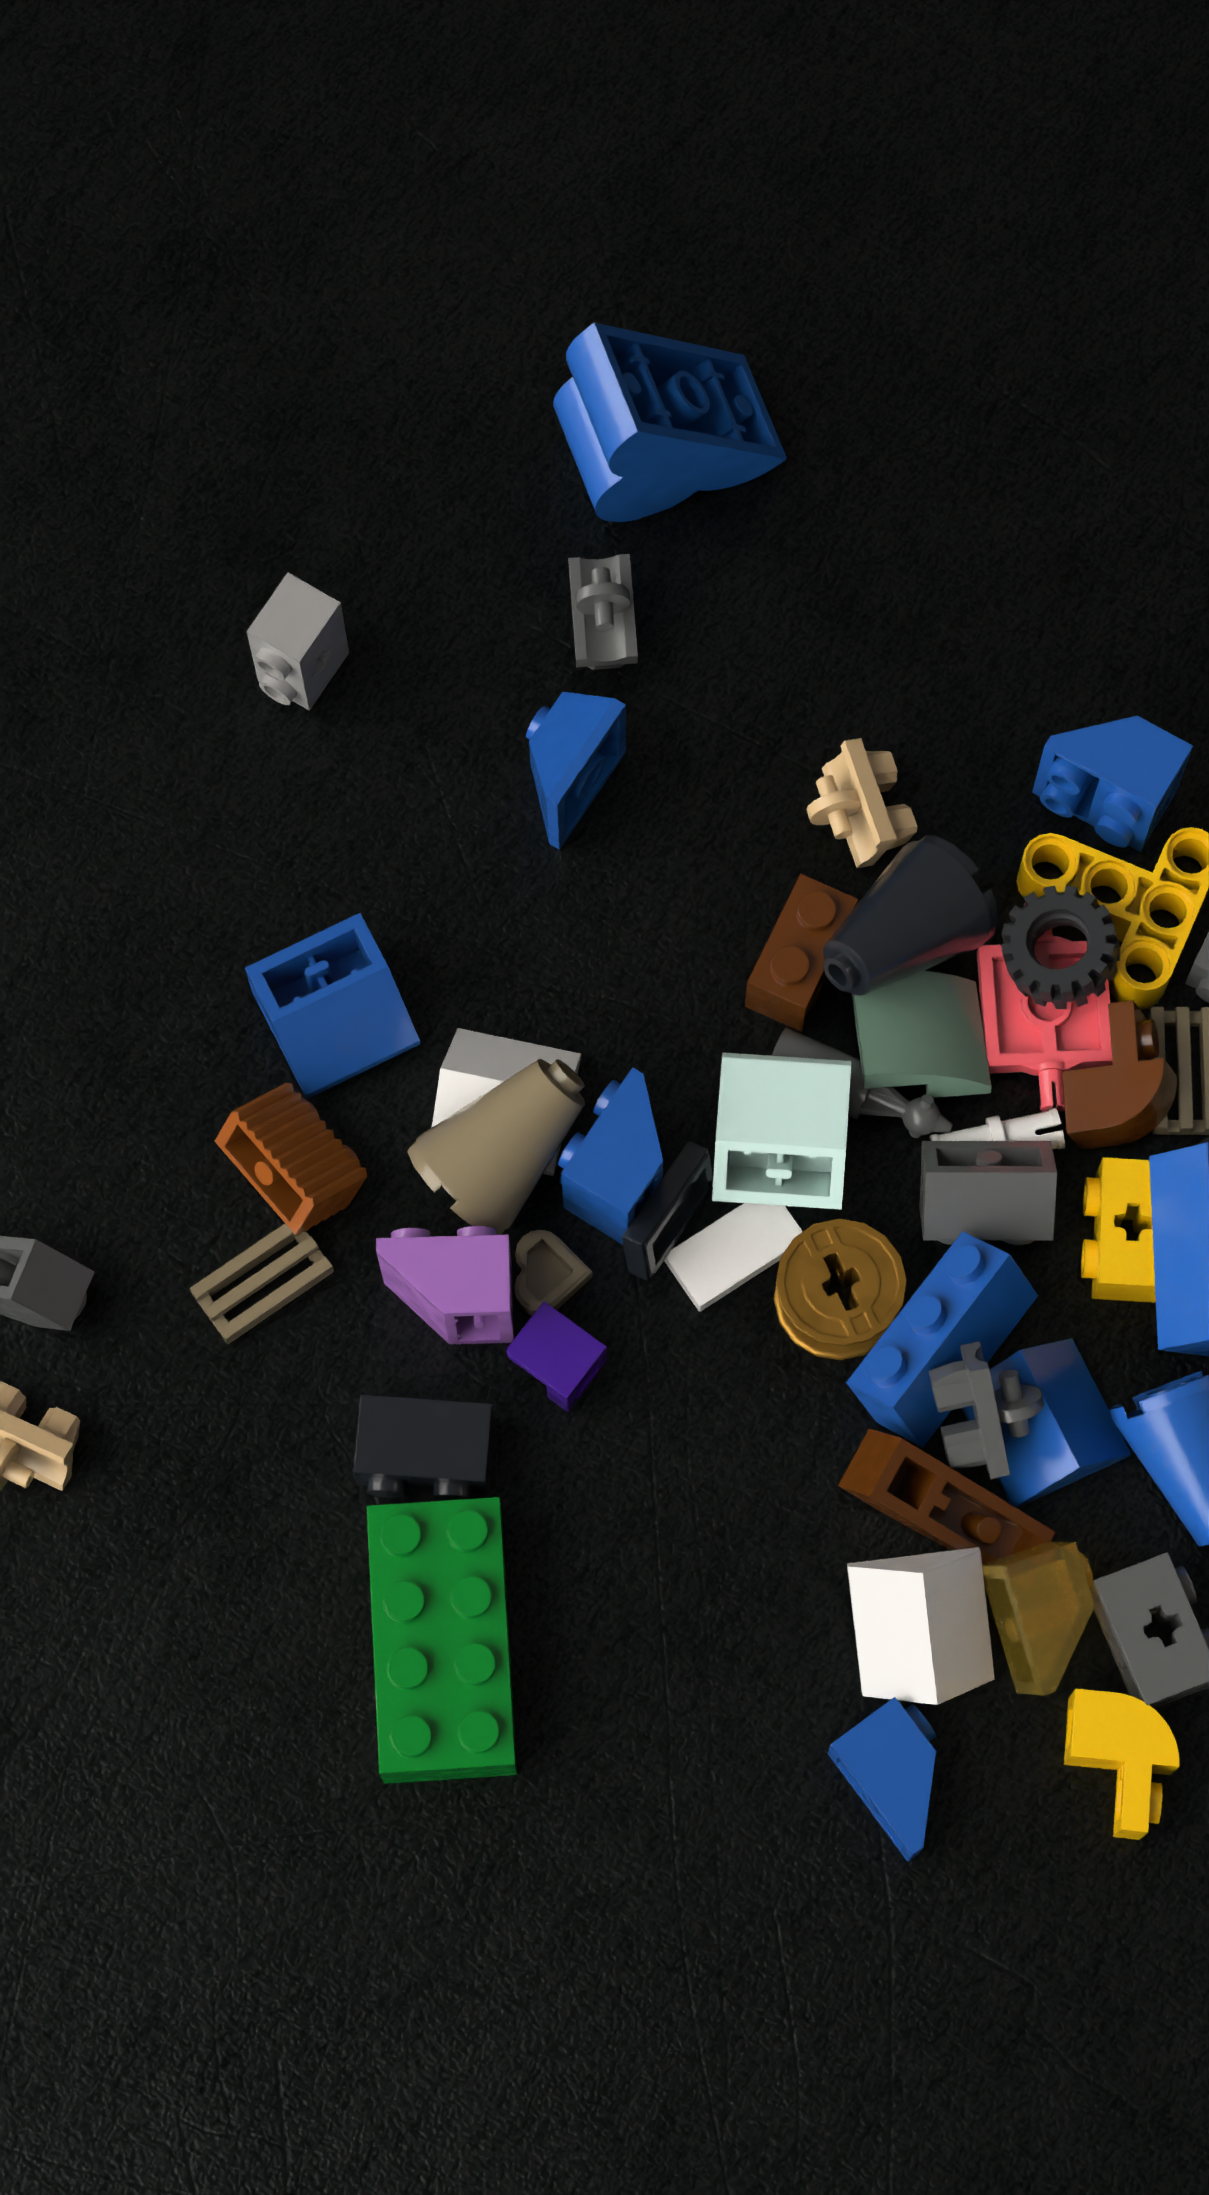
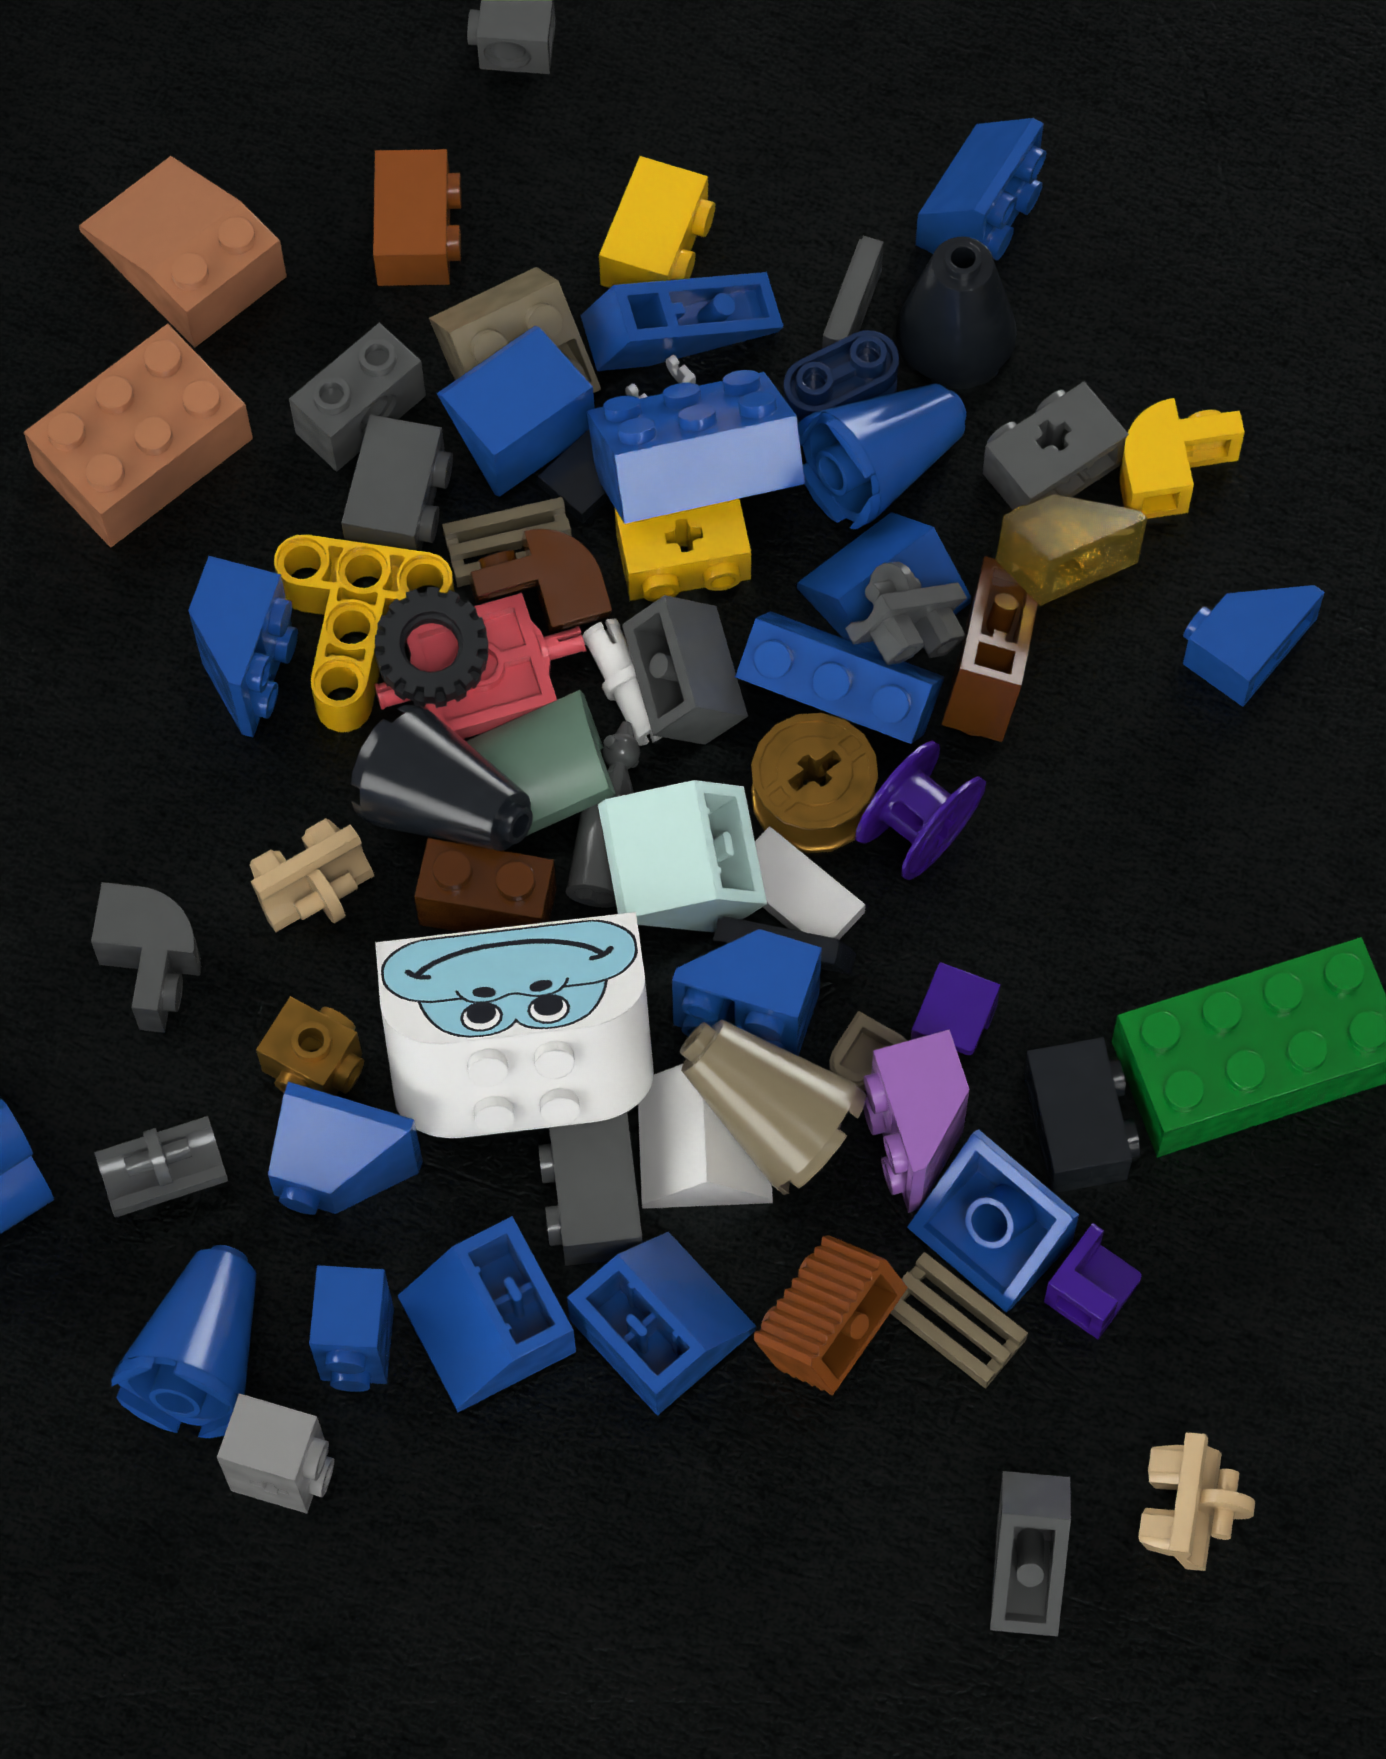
camera: 105 degrees left, 5 degrees down
white slope [847,1547,995,1705] -> none
none -> dark grey brick [91,882,201,1033]
none -> blue cone [111,1245,257,1438]
none -> pearl gold brick [256,996,364,1096]
none -> blue brick [309,1265,394,1392]
none -> brick [375,912,654,1138]
none -> blue slope [398,1216,576,1412]
none -> dark grey brick [538,1112,643,1266]
none -> dark purple piece [855,740,986,880]
none -> blue slope [907,1129,1079,1312]
none -> dark purple panel [1044,1223,1141,1339]

